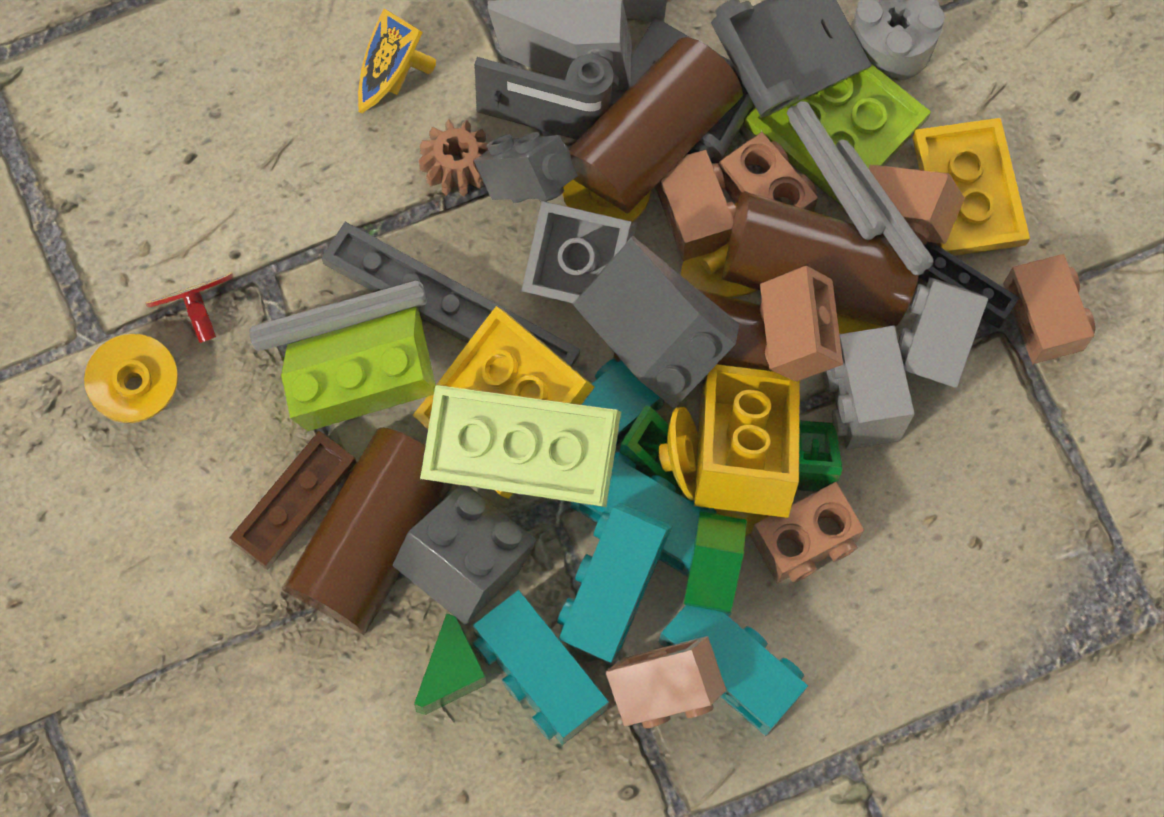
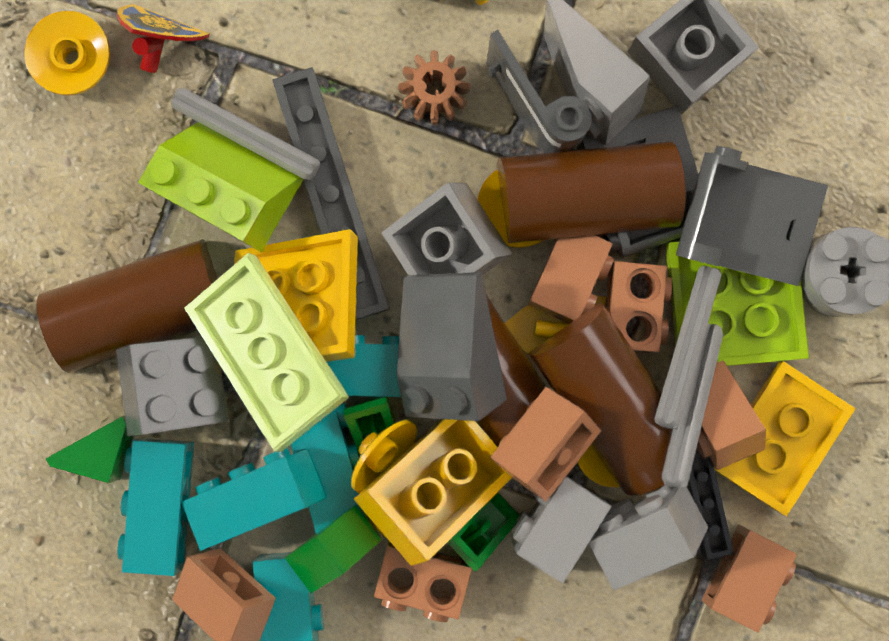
camera: 45 degrees right, 15 degrees up
reddish brown plate [229,431,357,570] -> none
dark grey brick [474,132,578,203] -> none

